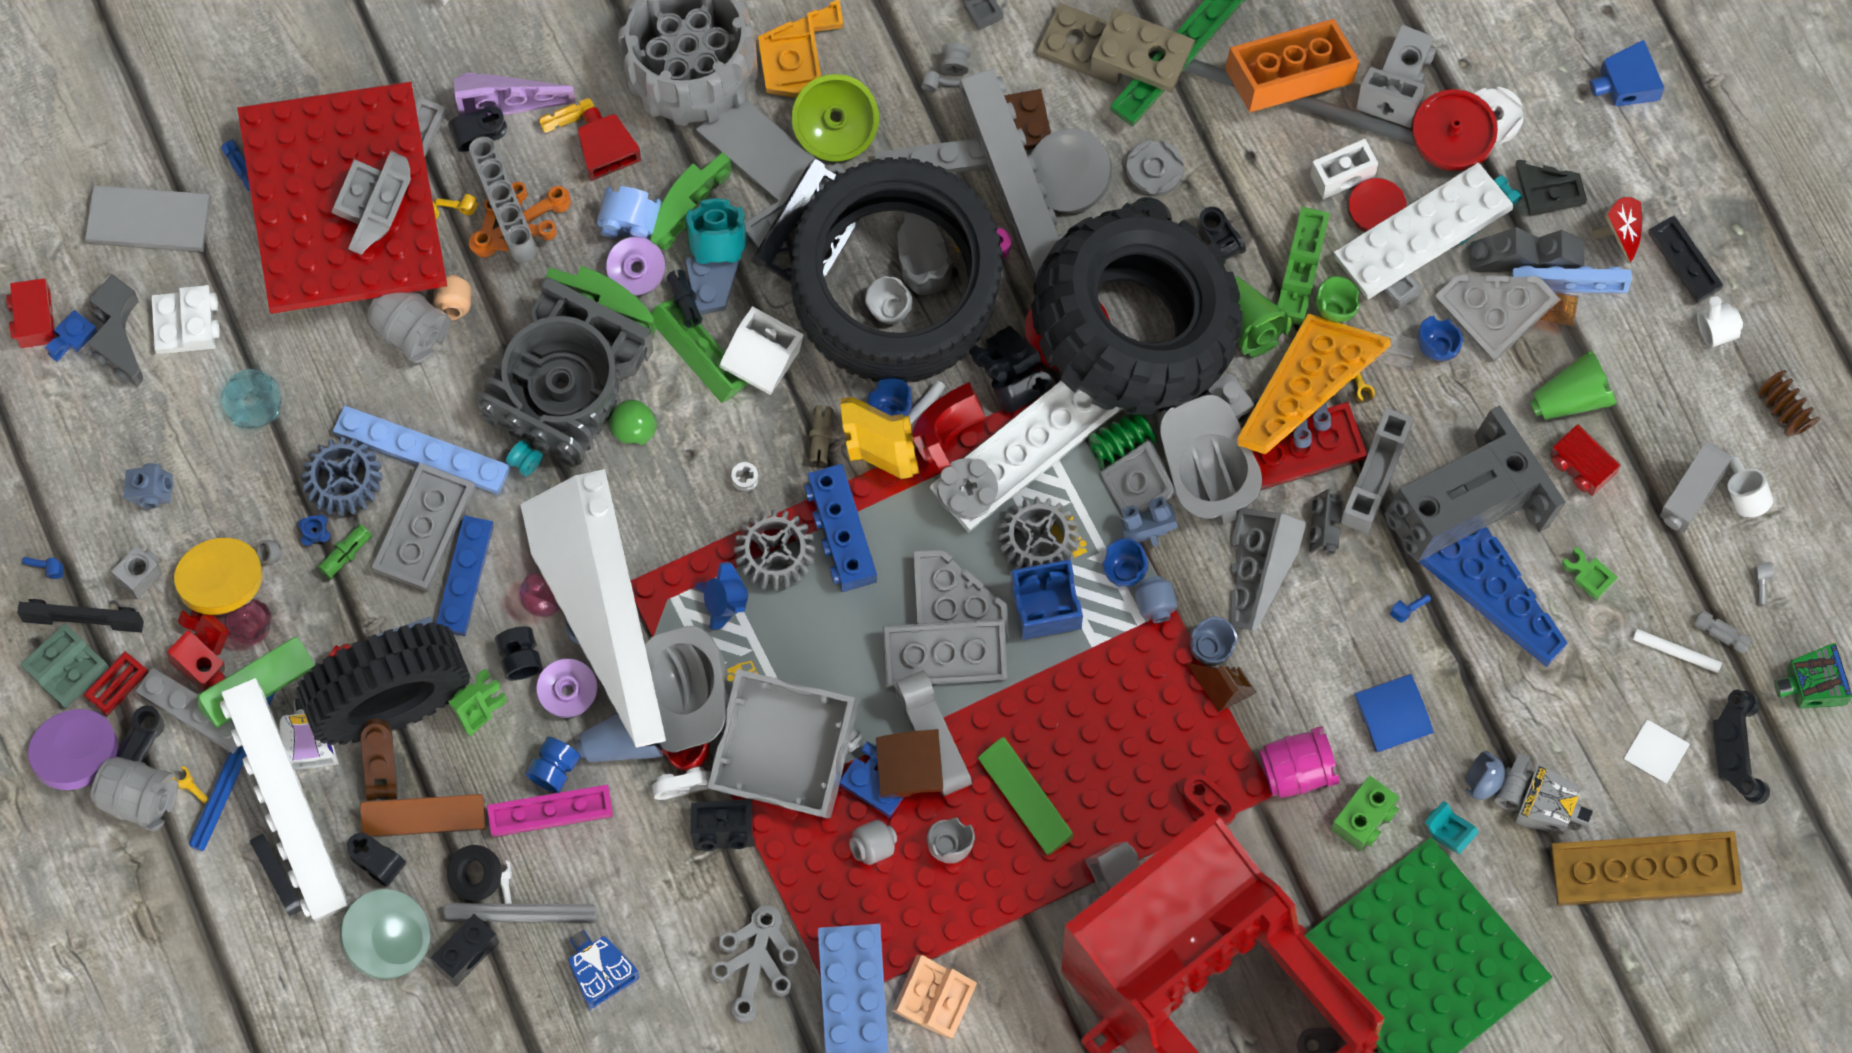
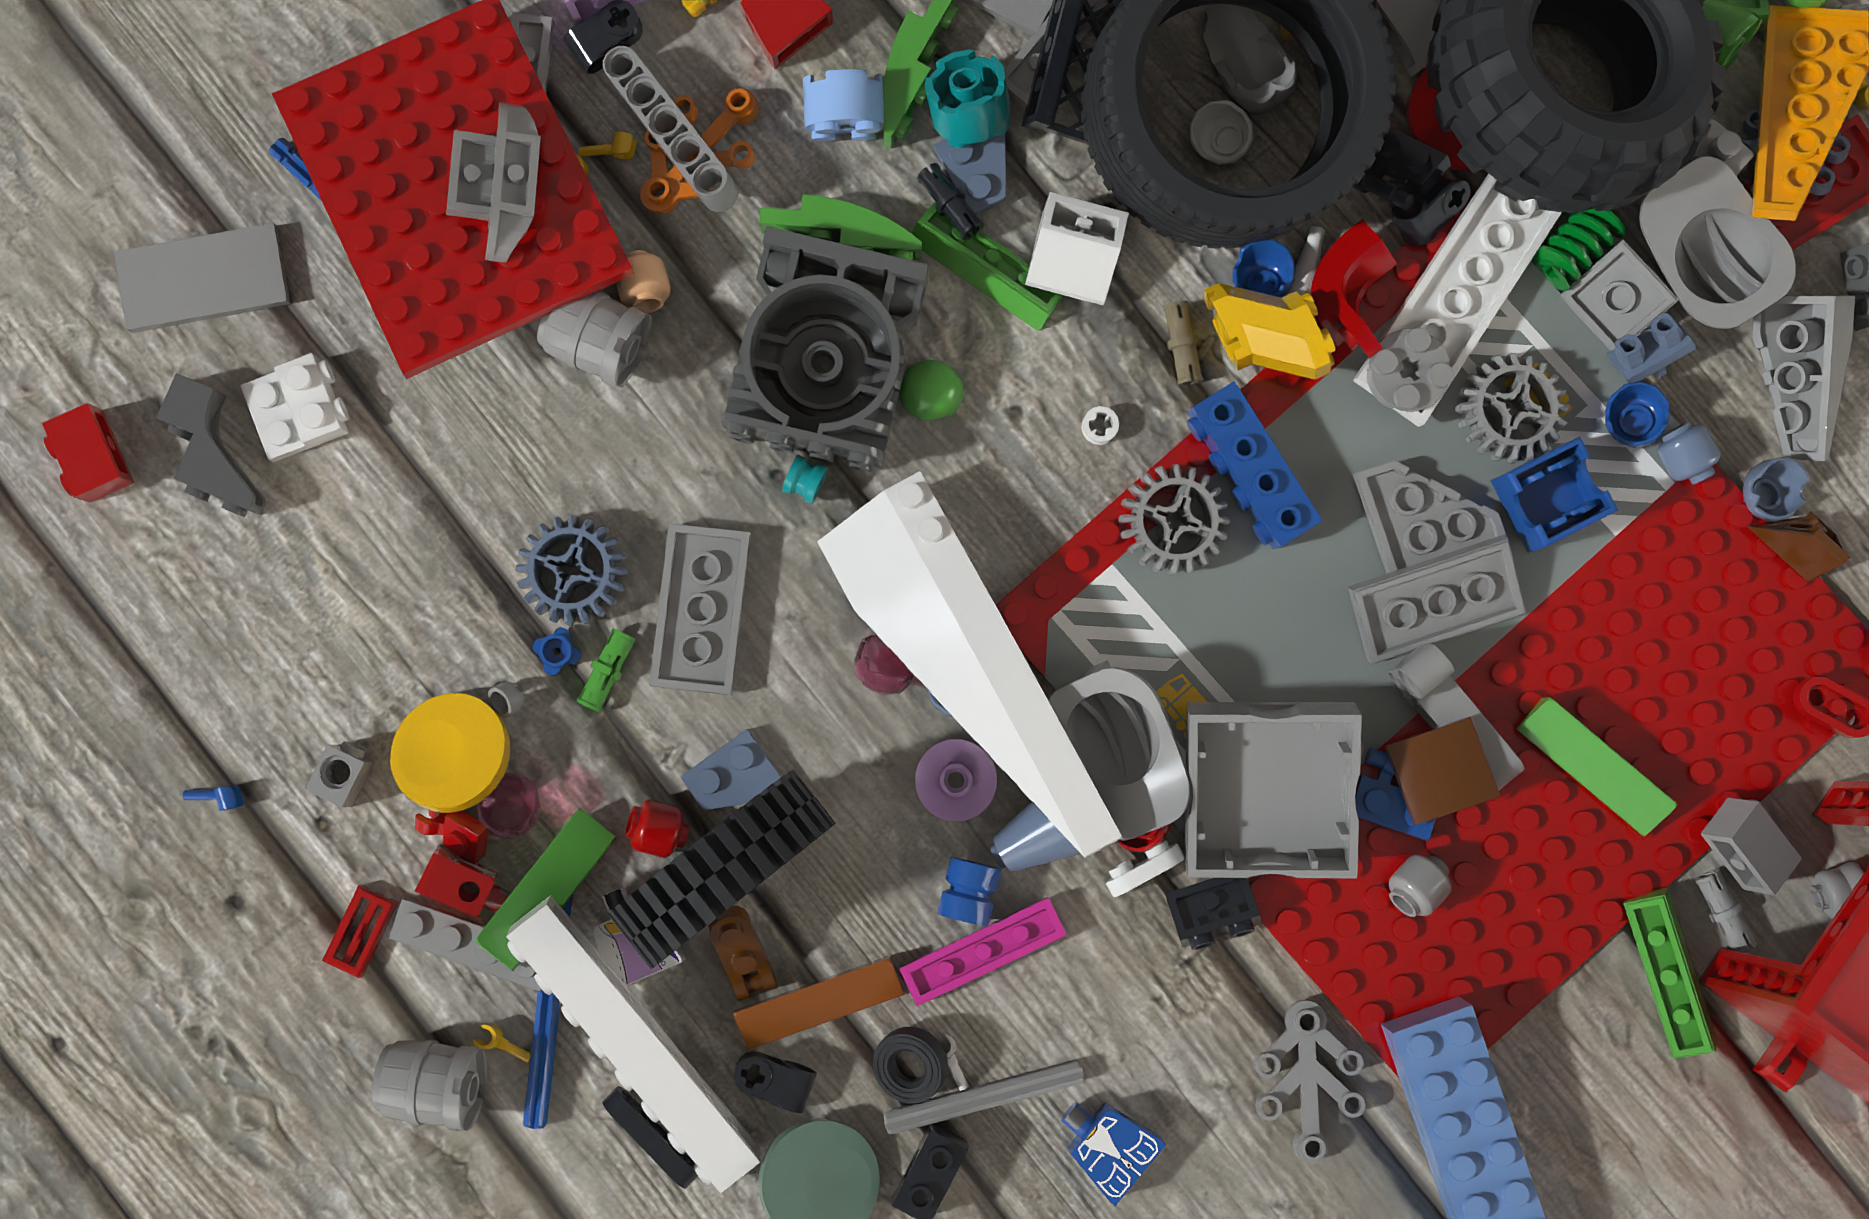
camera: 20 degrees left, 15 degrees up
black container [17,599,144,633] -> none
sand green slope [20,623,109,709] -> none
medium lavender piece [28,709,118,790] -> none
blue plate [45,310,97,362] -> none
black piece [116,705,165,762] -> none
sand blue brick [123,463,173,509] -> none
clear light blue plate [221,369,282,429] -> none
light blue plate [333,405,510,495] -> none
blue plate [436,515,494,636] -> none
bright green plate [448,669,507,736] -> none
black wheel [495,626,543,681] -> none
lavender dish [606,237,665,296] -> none
blue piece [695,562,748,630] -> none
light nougat slope [892,955,977,1039] -> none
light grey hair [926,818,975,863] -> none
none -> bright green slope [1623,887,1718,1059]

